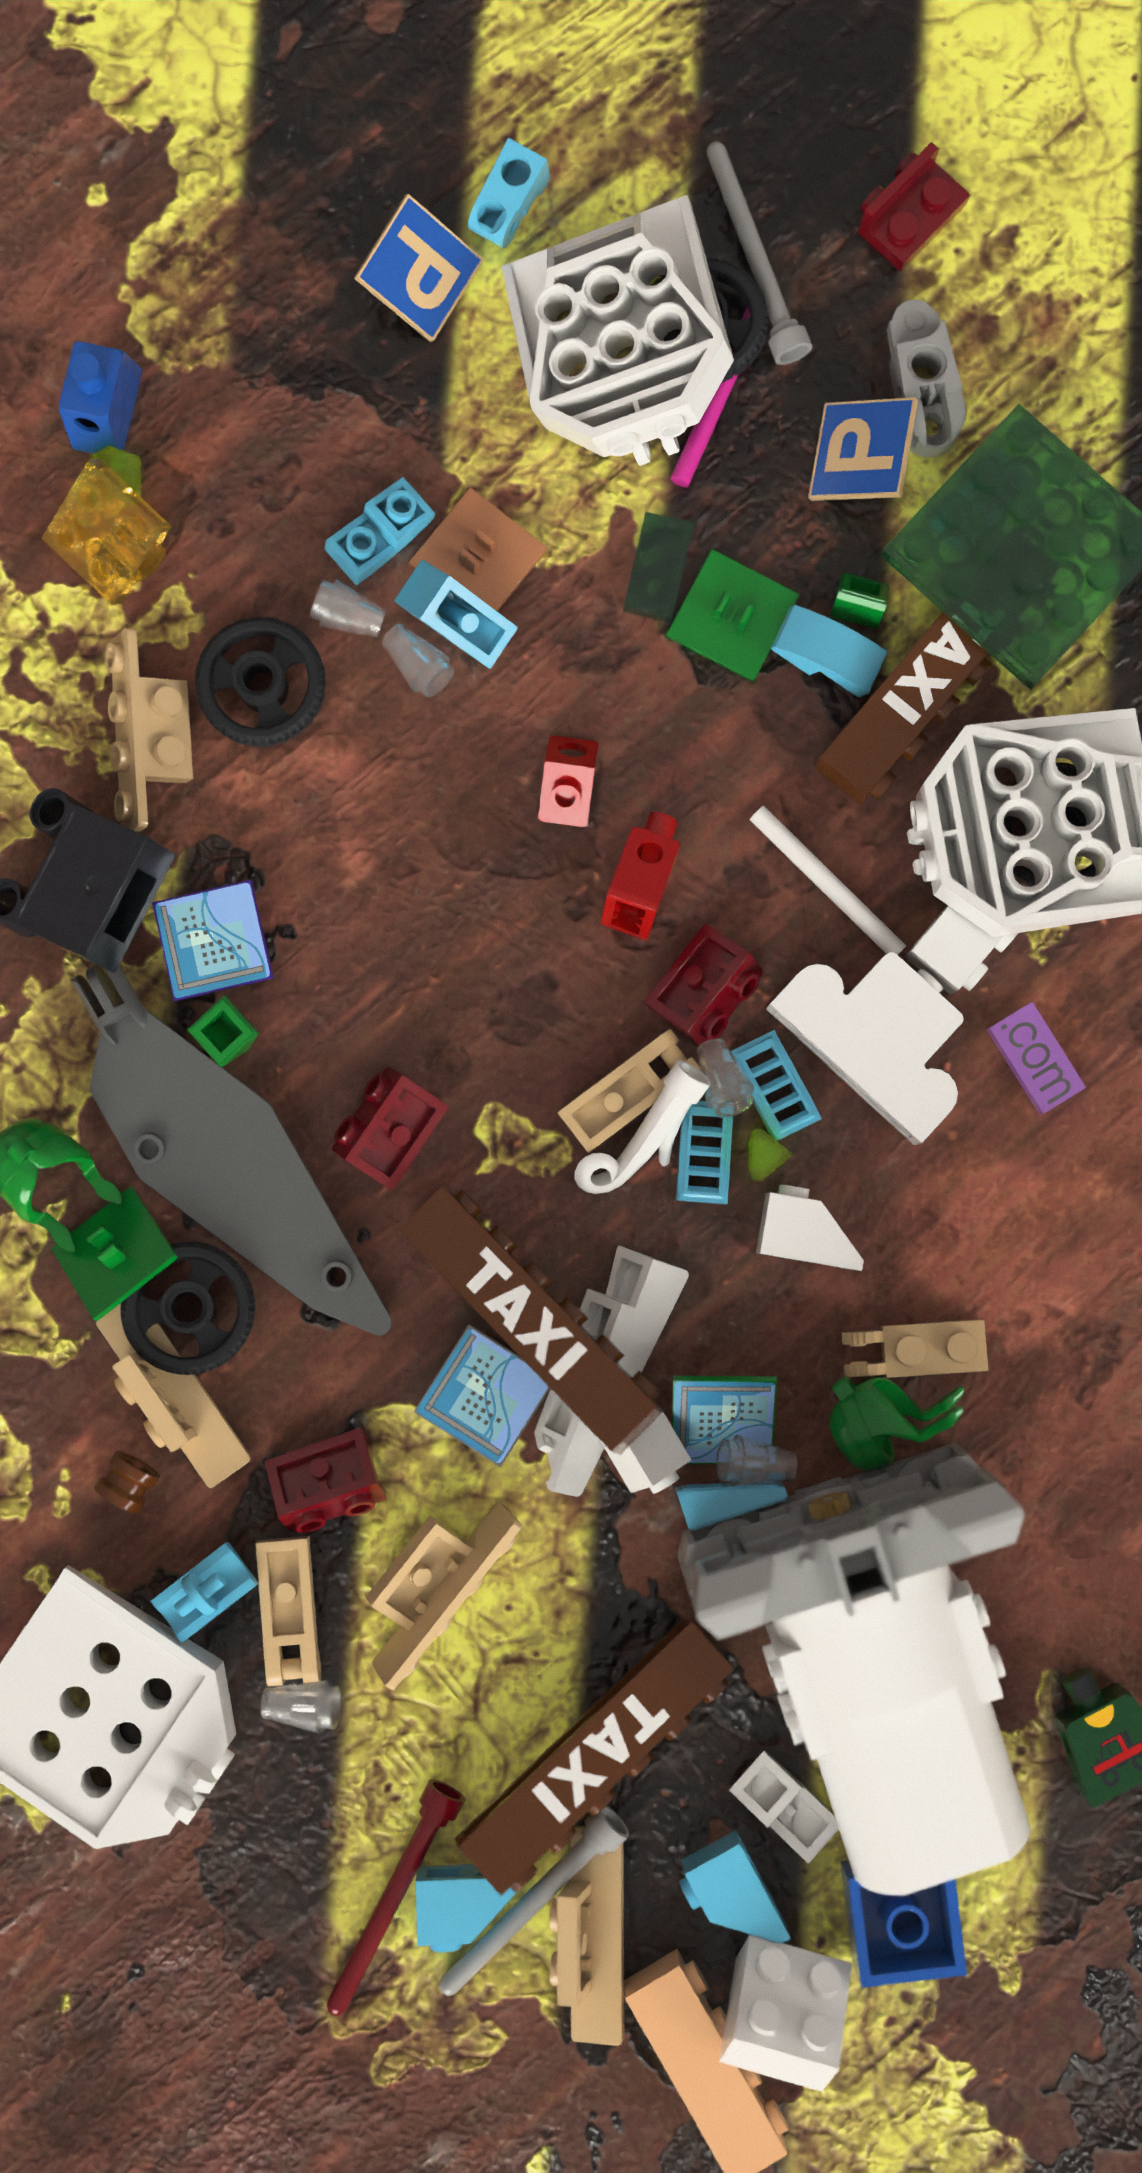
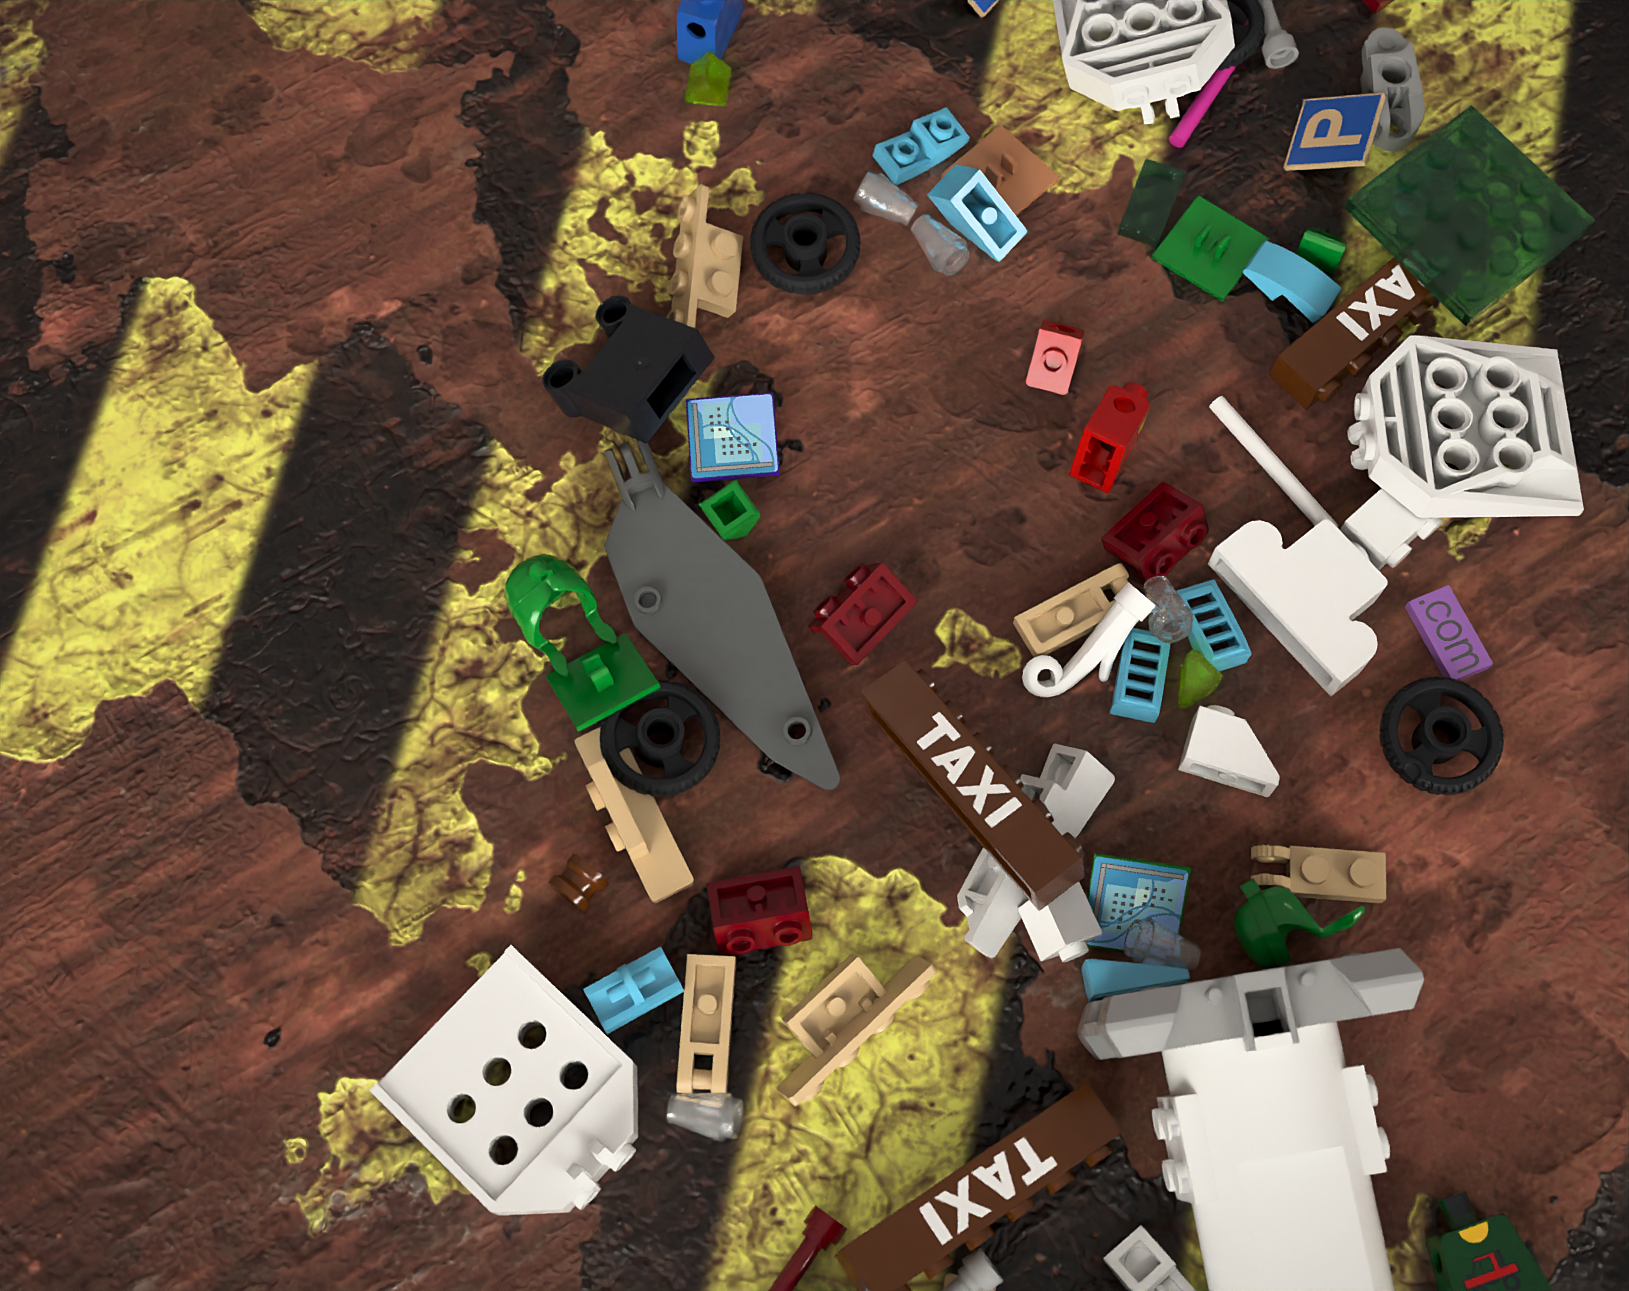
camera: 10 degrees right, 15 degrees down
clear yellow plate [41,459,172,606] -> none
piece [414,1324,550,1467] -> none
none -> black wheel [1379,677,1504,795]

